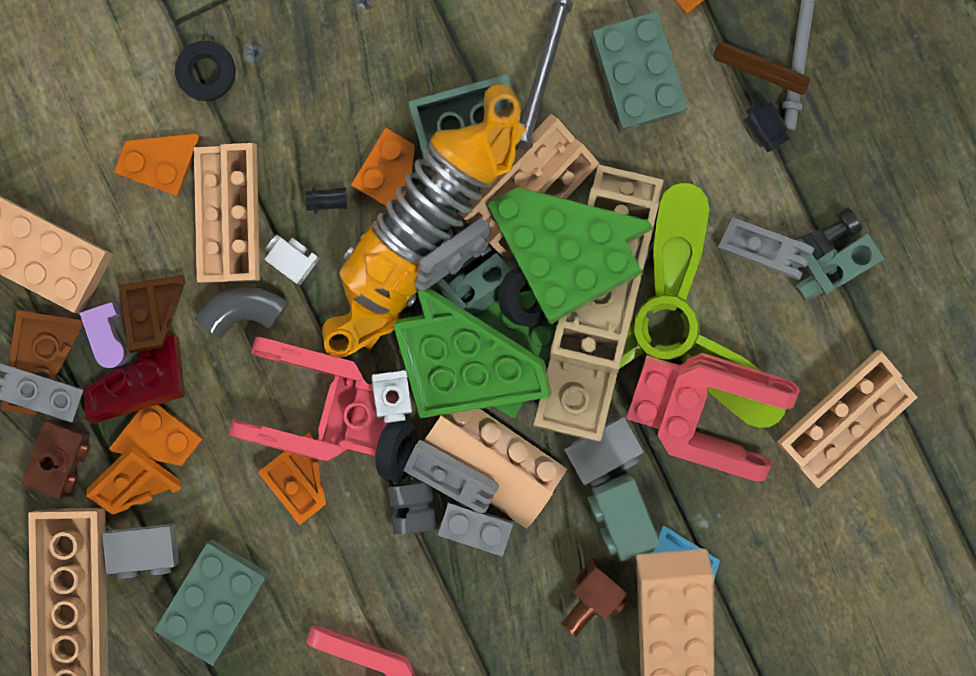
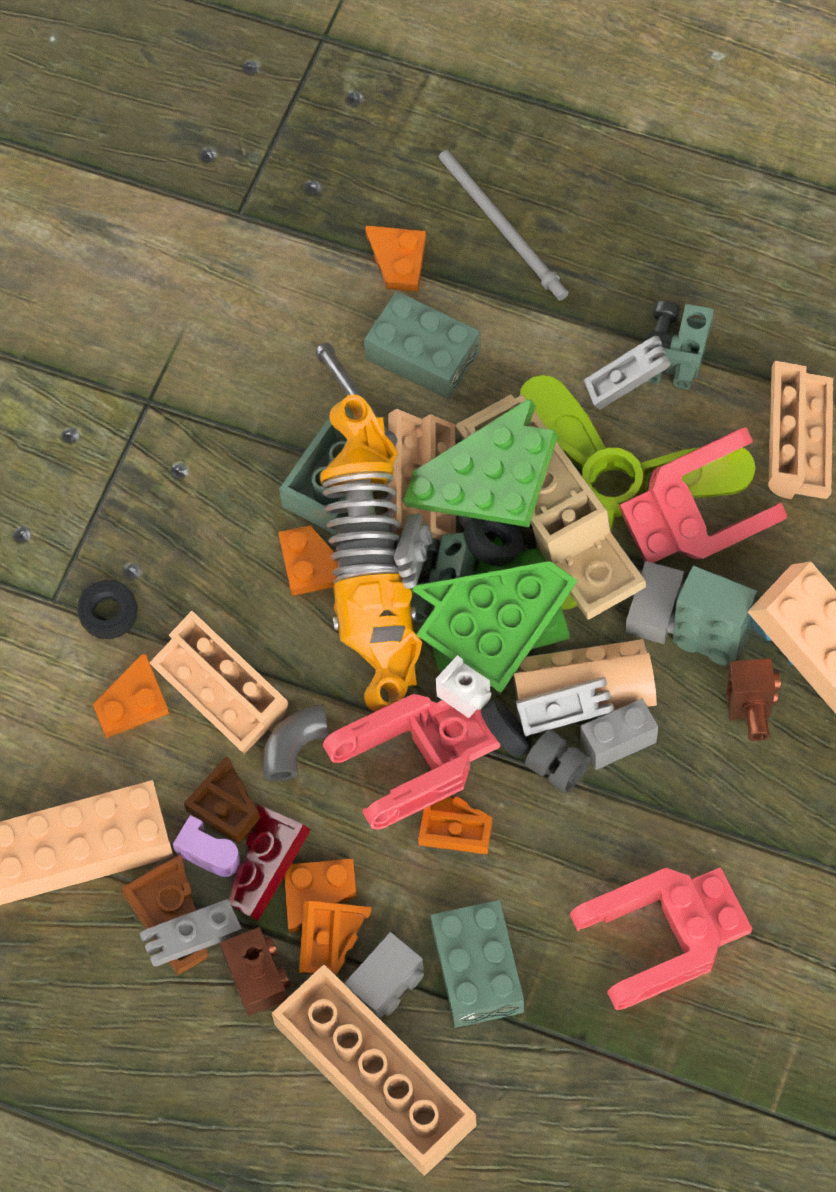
camera: 35 degrees left, 25 degrees down
white brick [264,235,320,285] -> none
black pin [306,187,348,214] -> none
reddish brown axle [714,42,810,95] -> none
black brick [743,100,790,153] -> none

